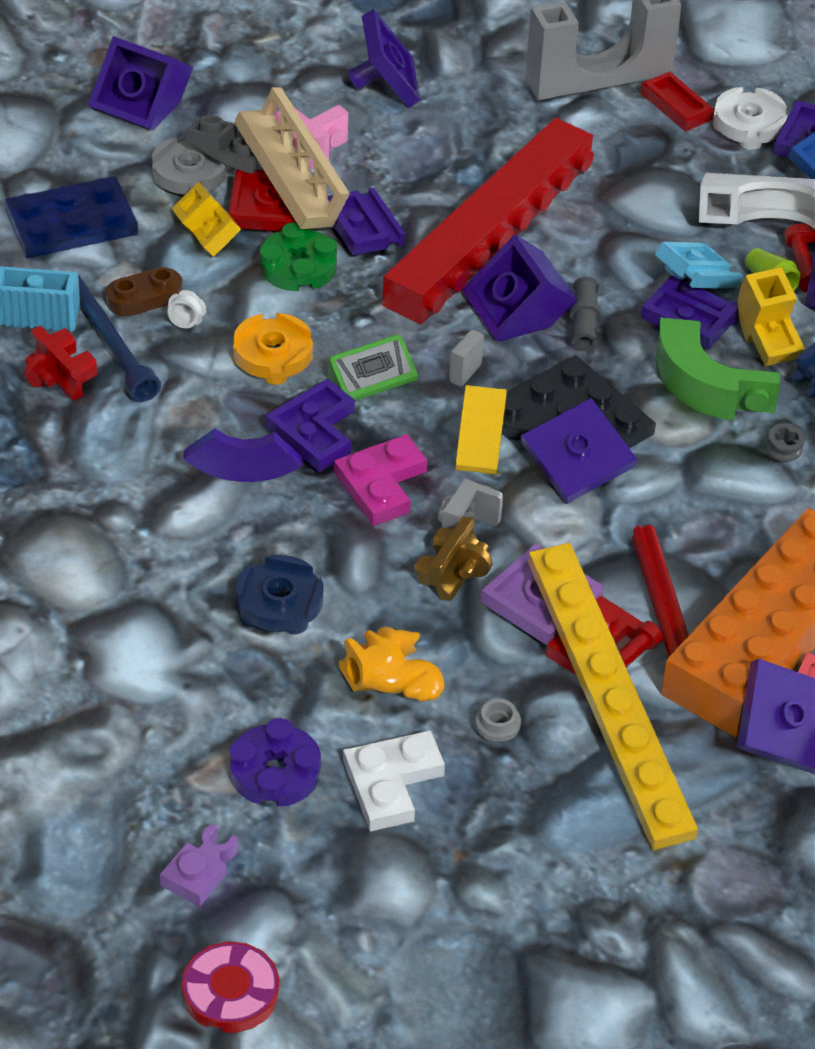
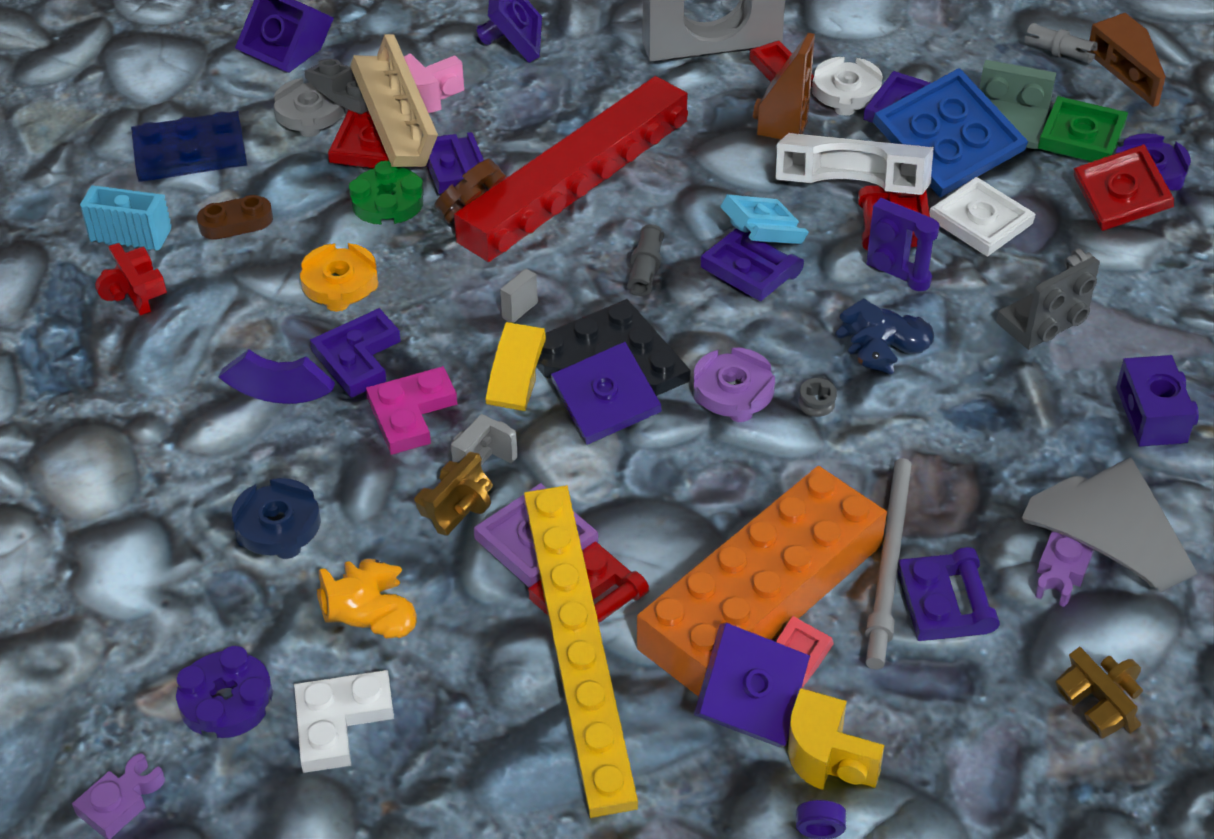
camera: 10 degrees right, 0 degrees up
dark blue piece [78,274,161,402] -> none
white plate [168,290,206,329] -> none
yellow slope [172,181,241,257] -> none
slope [328,334,418,401] -> none
dark purple slope [462,234,577,342] -> none
light grey plate [475,699,521,742] -> none
red axle [632,524,689,657] -> none
bright green arch [656,318,780,421] -> none
yellow brick [738,267,805,366] -> none
lime cone [745,248,801,291] -> none
none -> reddish brown plate [434,159,506,224]
none -> medium lavender plate [694,348,775,422]
none -> dark orange slope [753,33,815,139]

